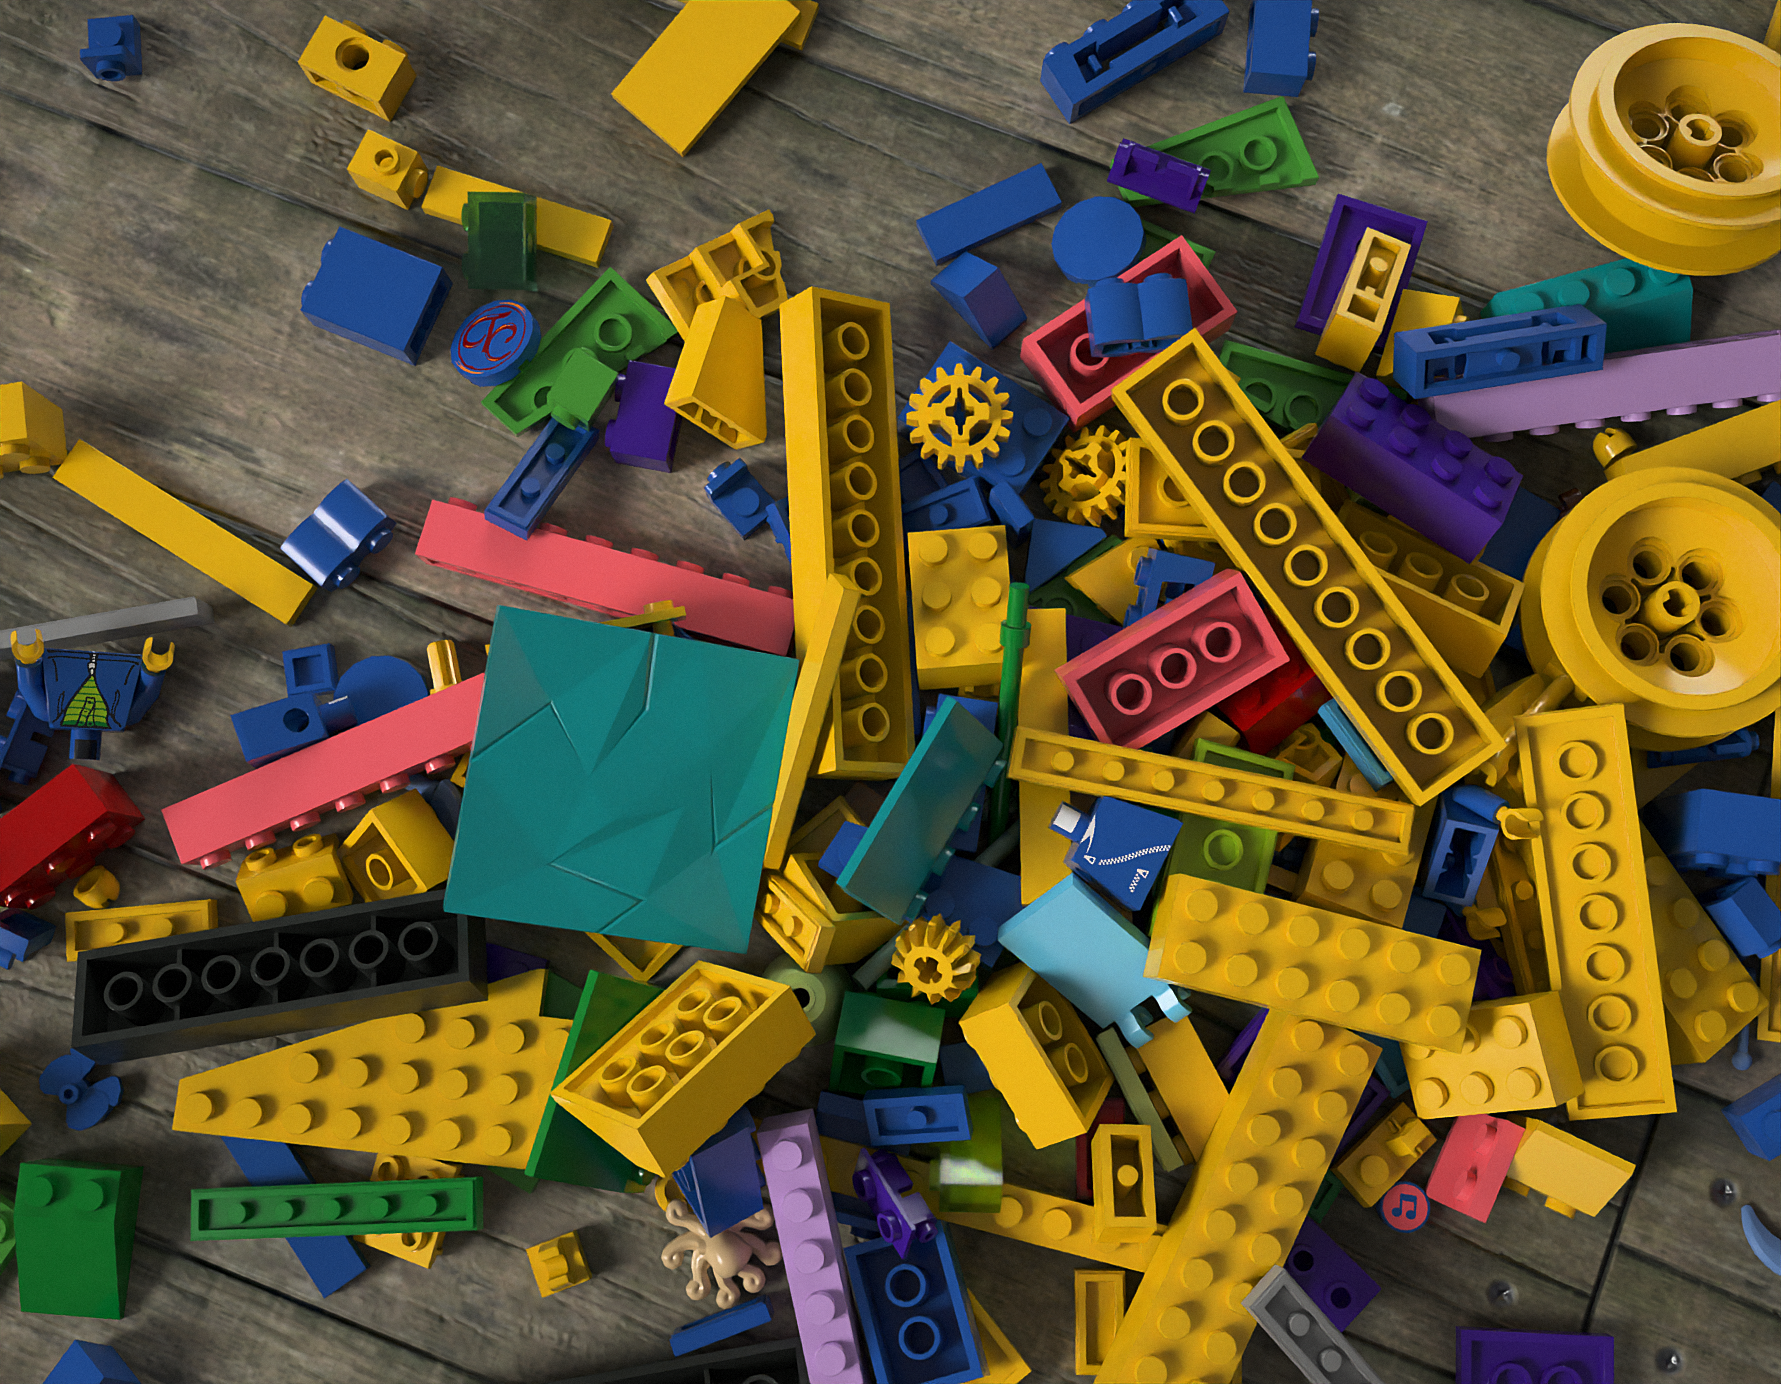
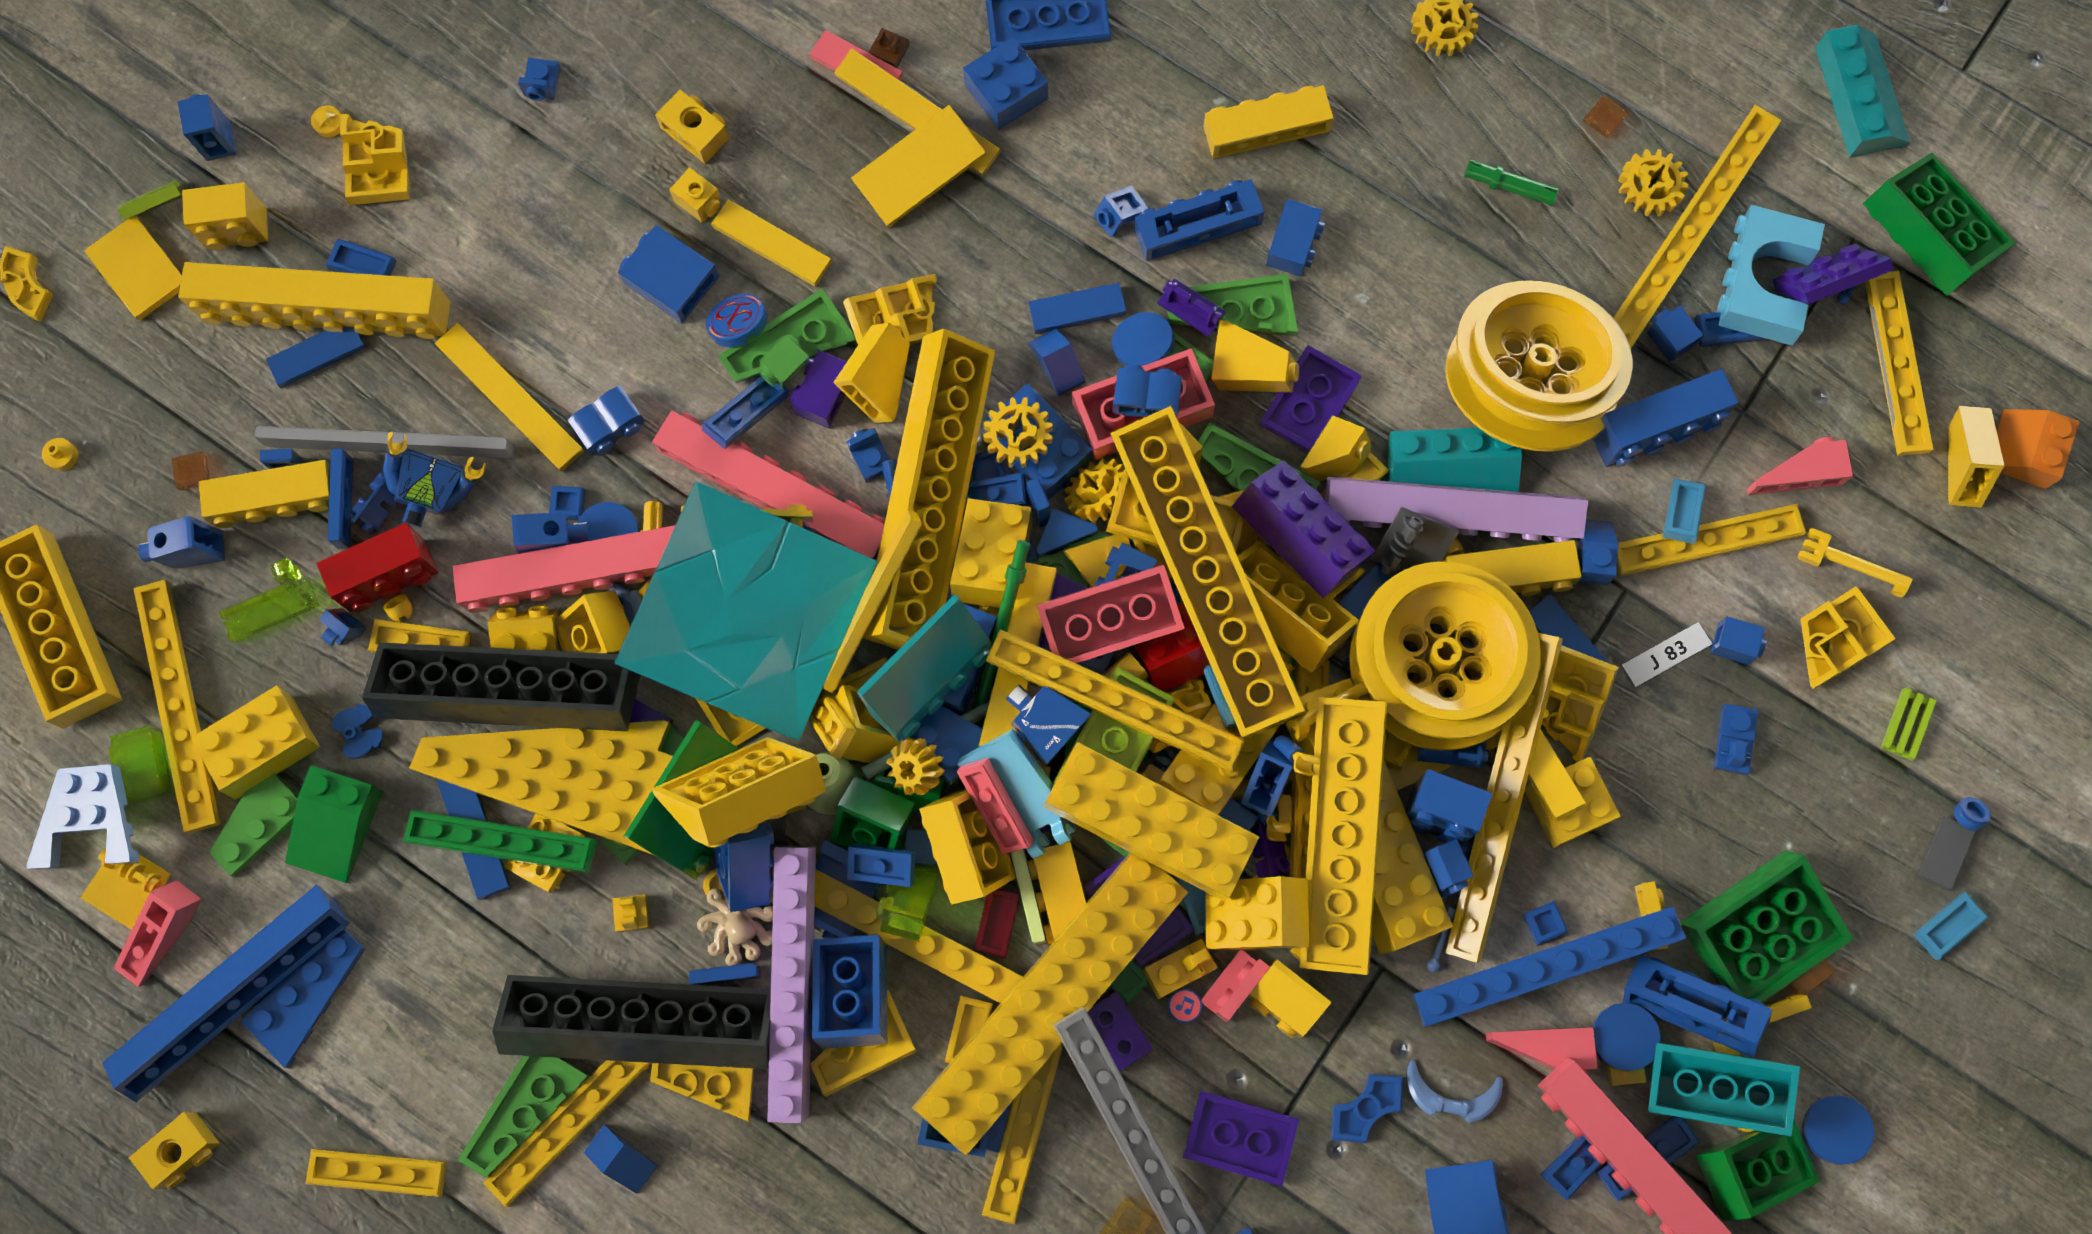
camera: 15 degrees right, 5 degrees down
clear green brick [461,191,537,292] -> none
dark purple hinge [852,1148,938,1260] -> none
yellow brick [1091,1124,1157,1243] -> none
yellow slope [1315,227,1411,372] -> none
blue brick [1393,304,1607,399] -> none
none -> coral tile [957,758,1034,855]
none -> blue bracket [1094,185,1149,237]
none -> yellow slope [1211,320,1299,392]
none -> blue tile [1331,1074,1403,1143]
none -> dark grey hinge [1371,507,1459,576]

